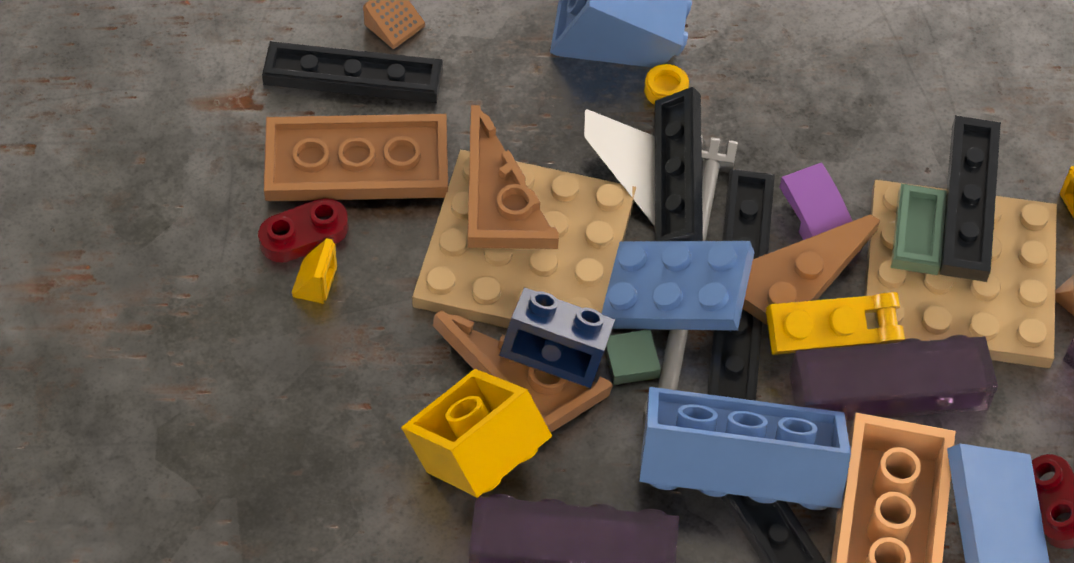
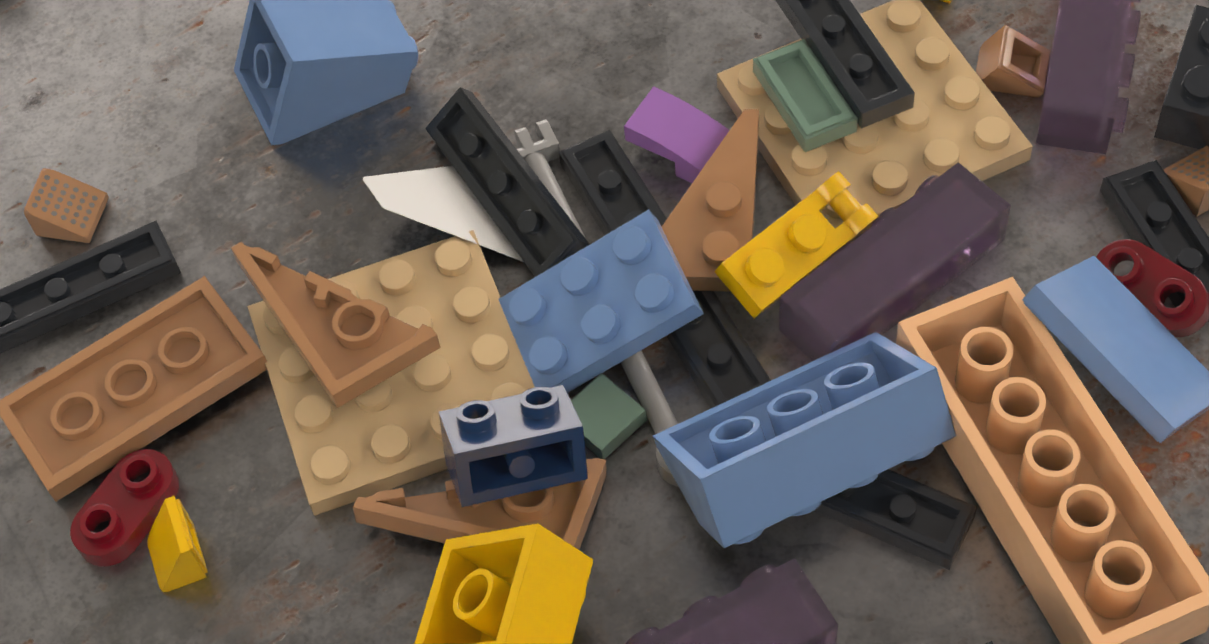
camera: 25 degrees left, 0 degrees up
yellow tile [644,64,689,105] -> none

